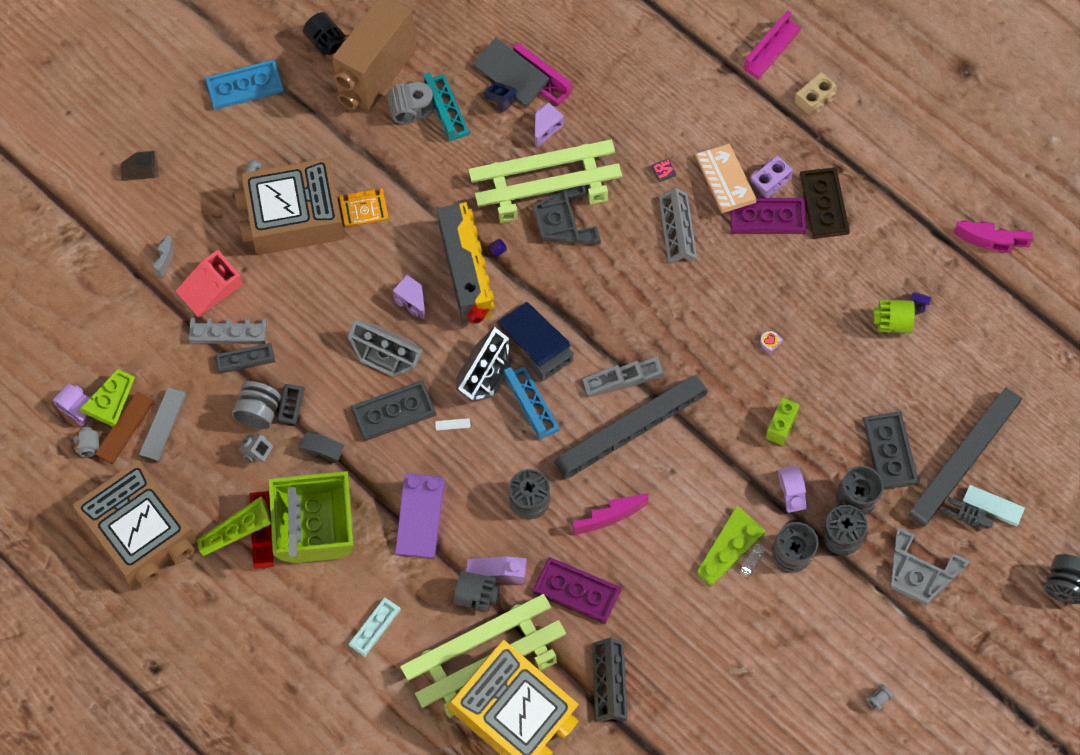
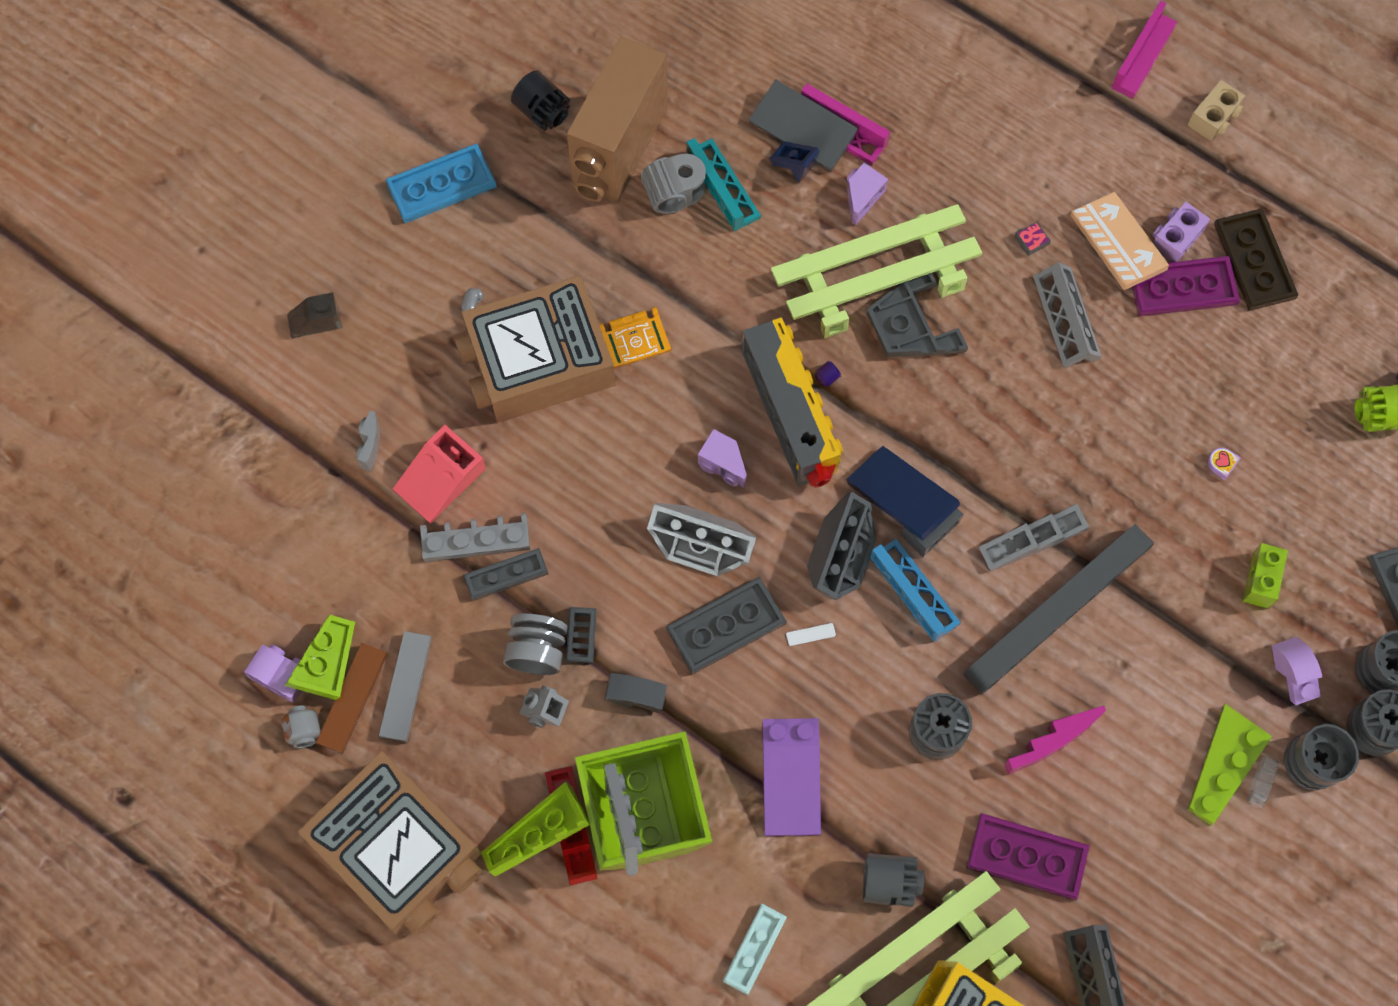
camera: 10 degrees left, 5 degrees up
lavender slope [466,556,527,585] -> none

